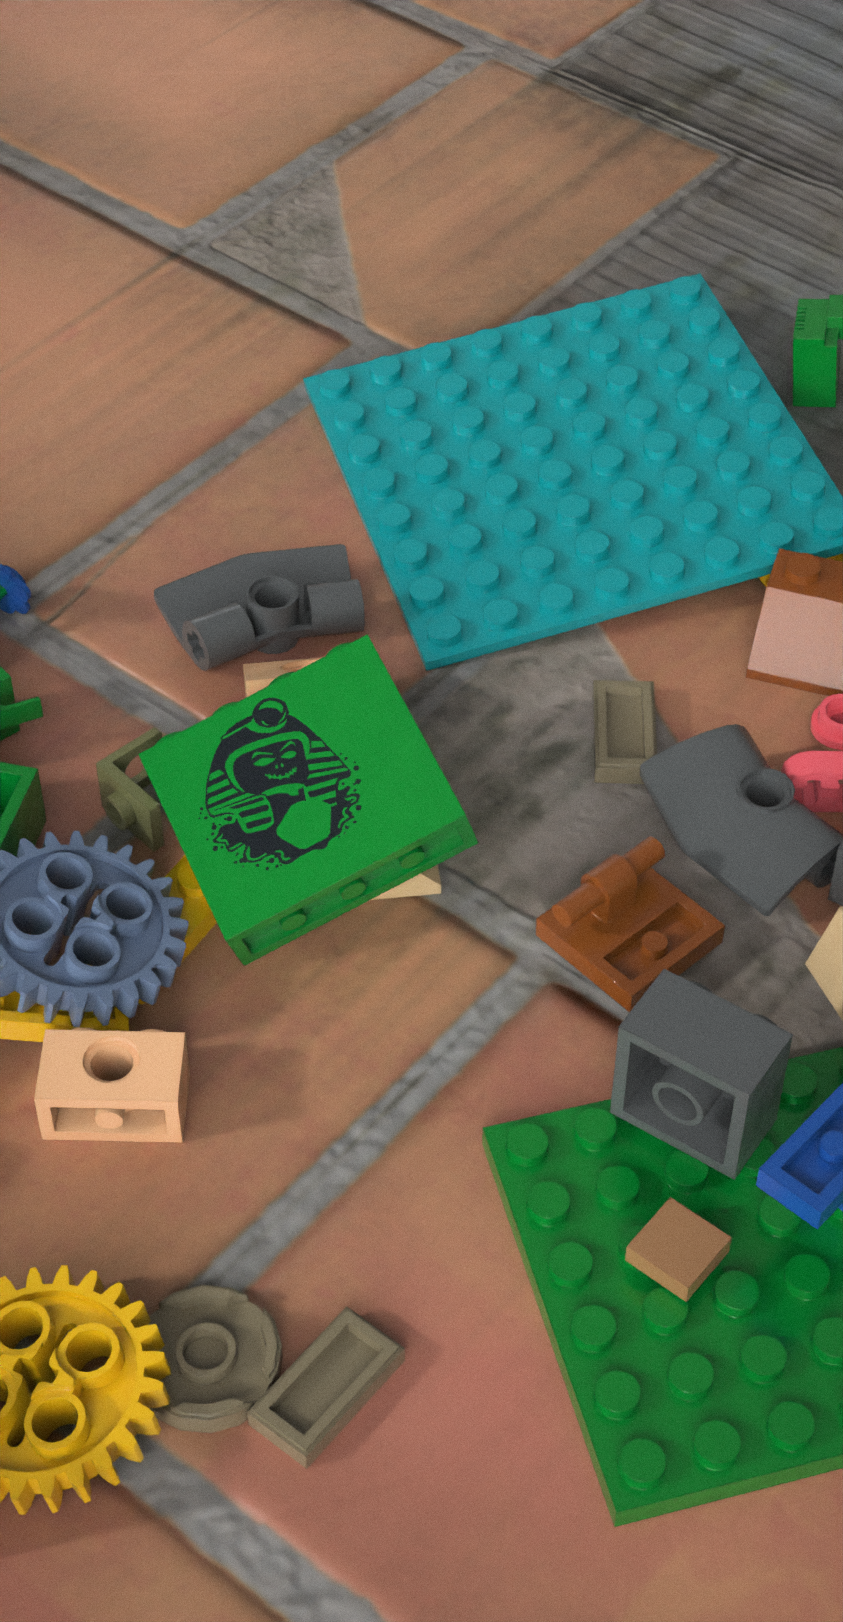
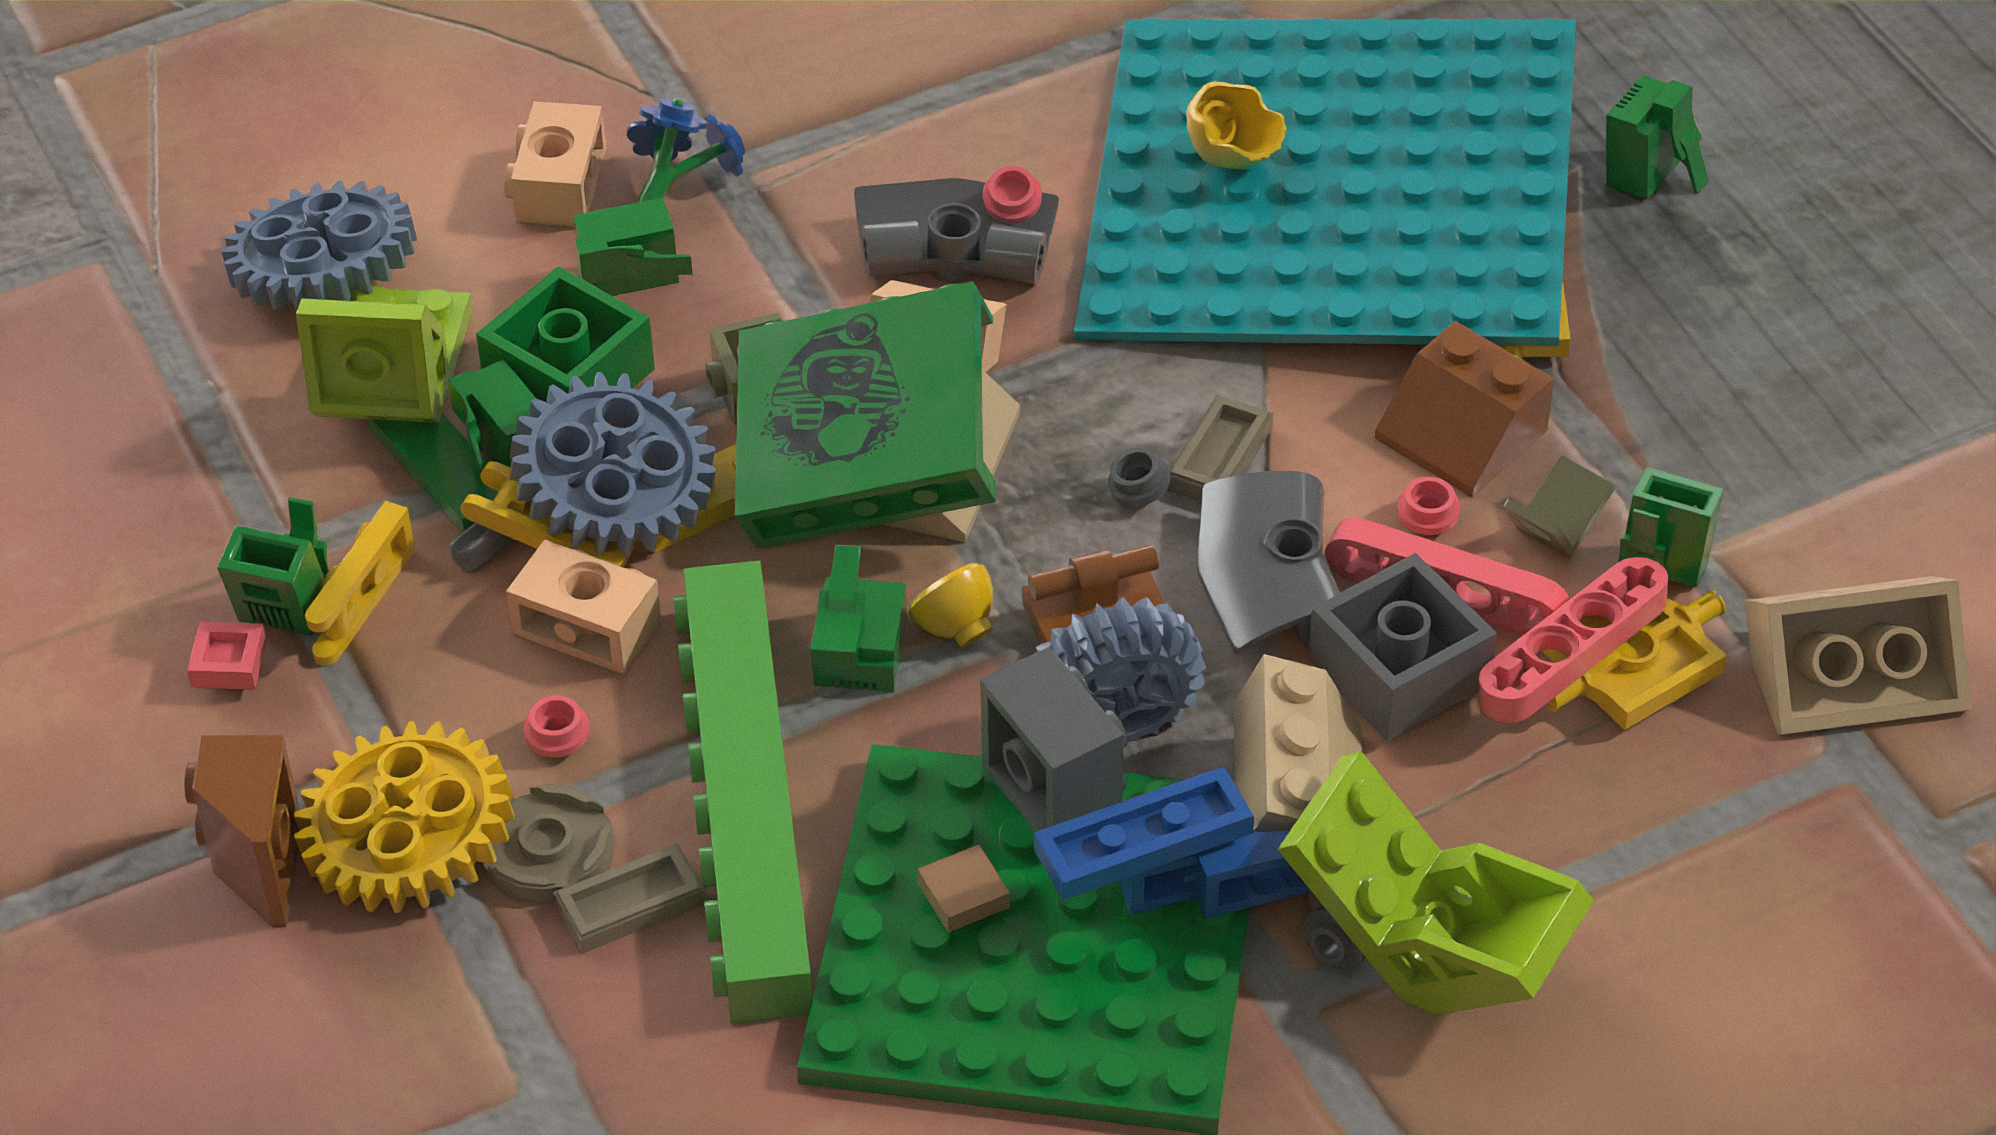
camera: 25 degrees right, 0 degrees up
none -> coral plate [523,695,590,758]
none -> bright green brick [673,561,813,1024]
none -> green piece [810,545,907,692]
none -> yellow brick [908,563,993,649]
none -> coral plate [983,166,1042,224]
none -> sand blue gear [1036,597,1206,741]
none -> dark grey plate [1108,448,1171,507]
none -> yellow hair [1186,82,1287,170]

